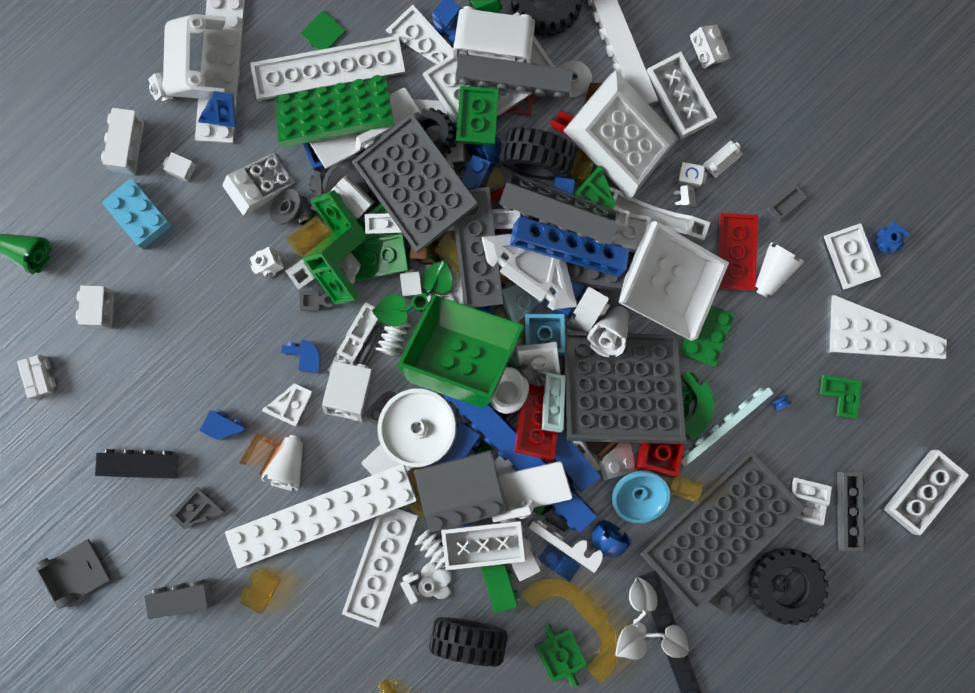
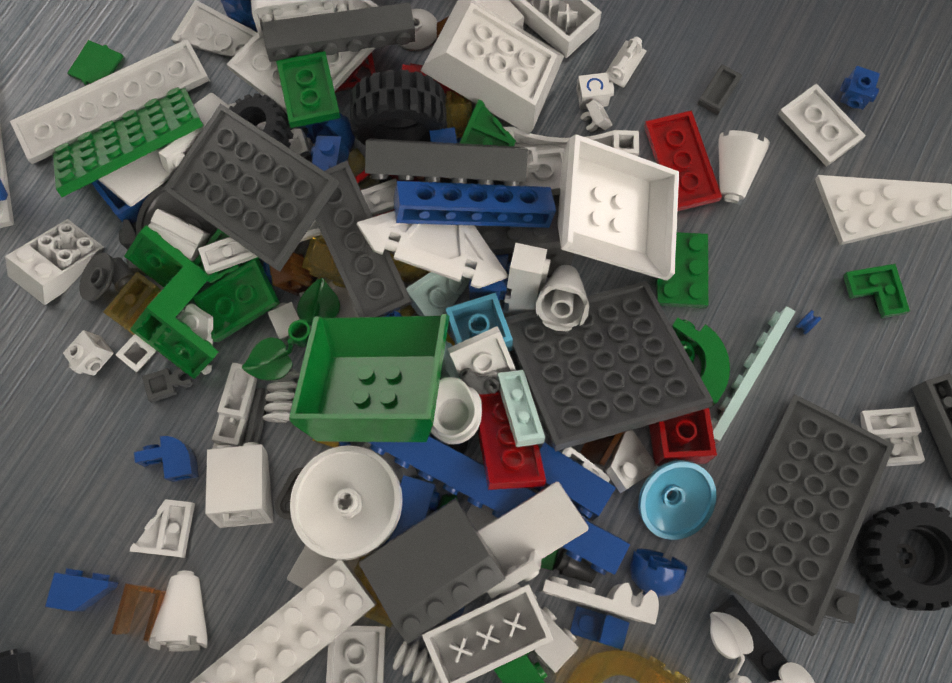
camera: 15 degrees left, 10 degrees down
clear yellow brick [669,476,703,503] -> none

